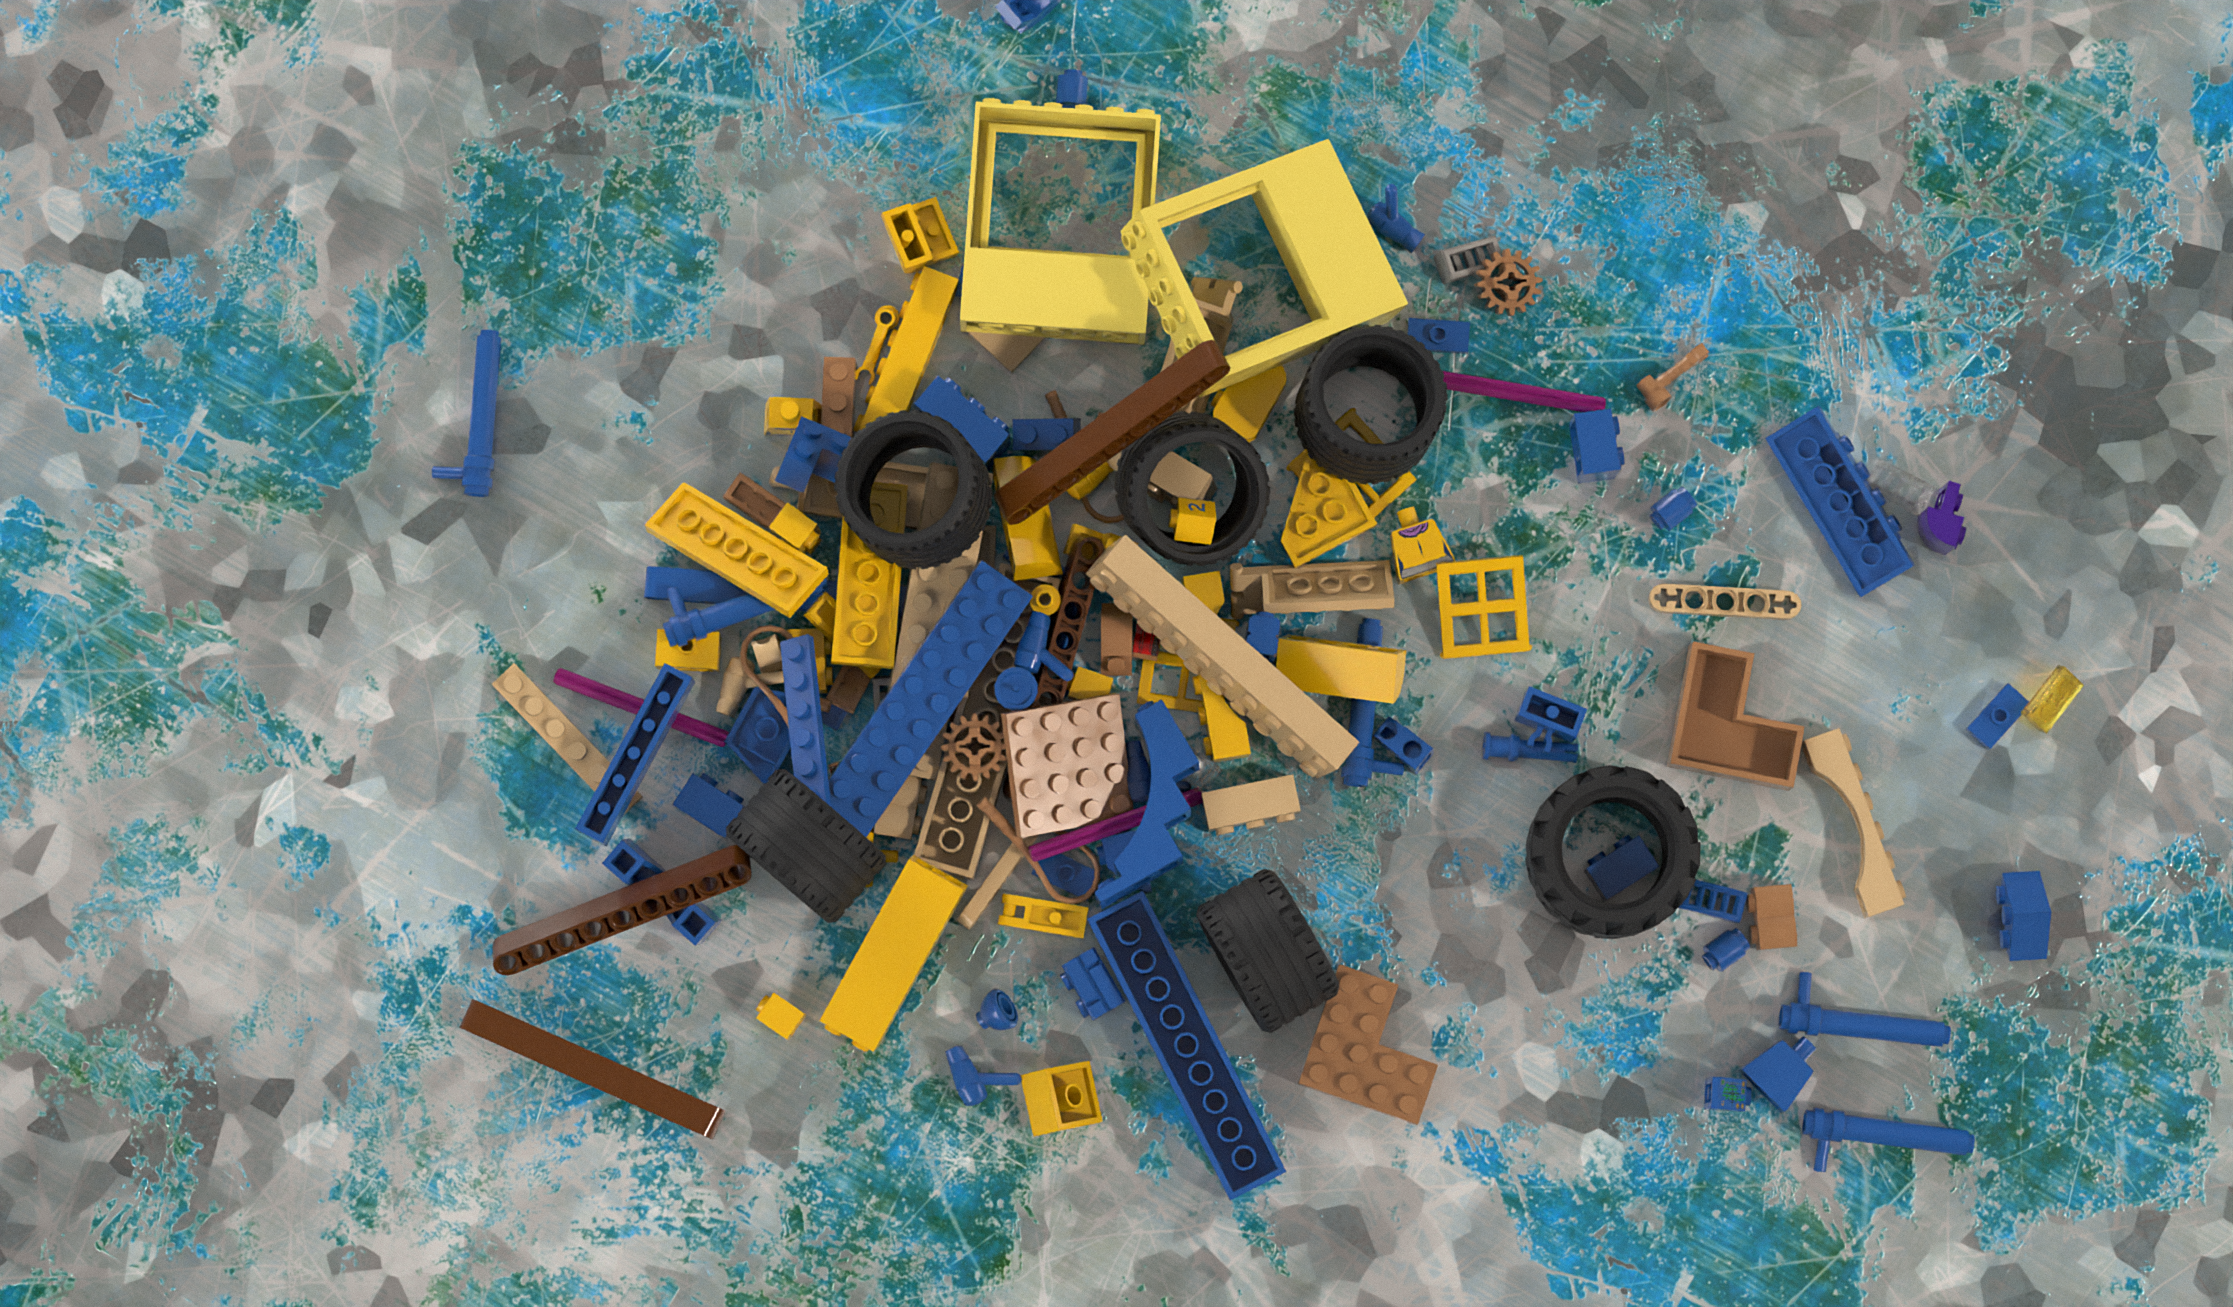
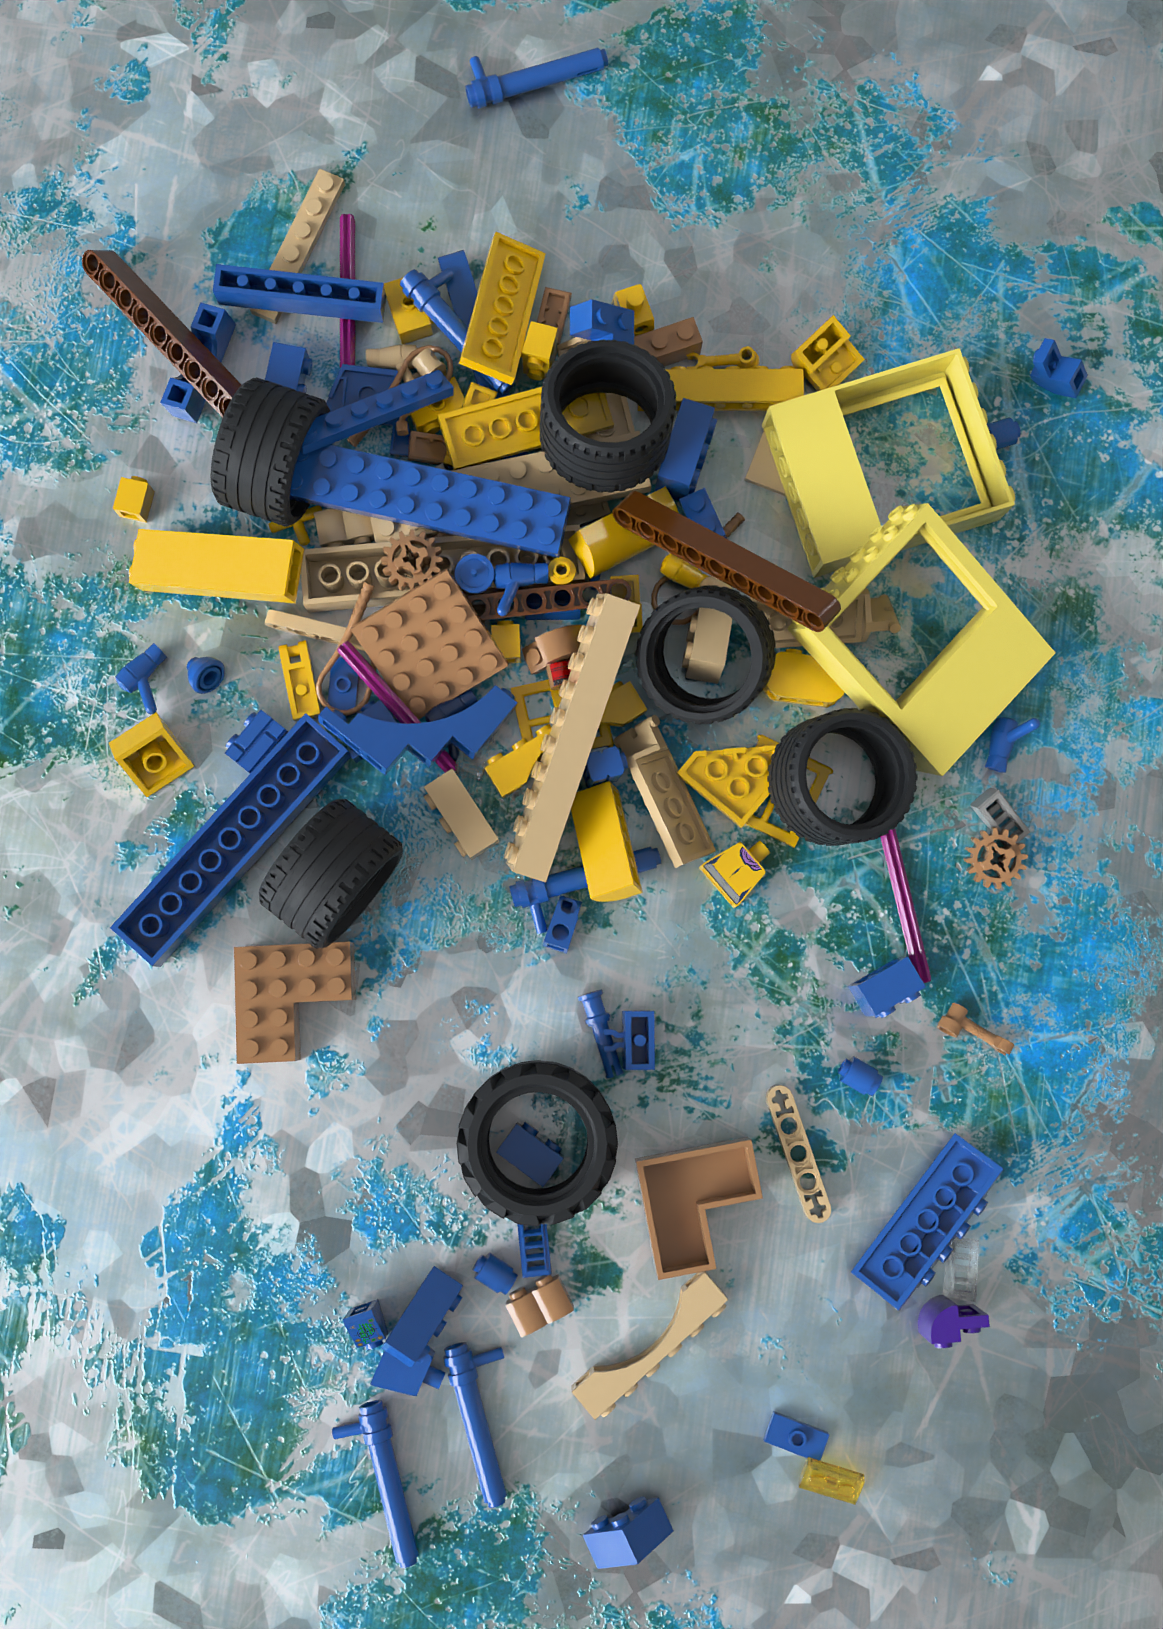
camera: 60 degrees right, 0 degrees up
reddish brown beam [459,999,726,1140] -> none
yellow brick [1168,497,1216,545] -> none
blue plate [1407,318,1470,354] -> none
yellow window [1436,555,1532,659] -> none
none -> blue brick [381,1266,463,1368]

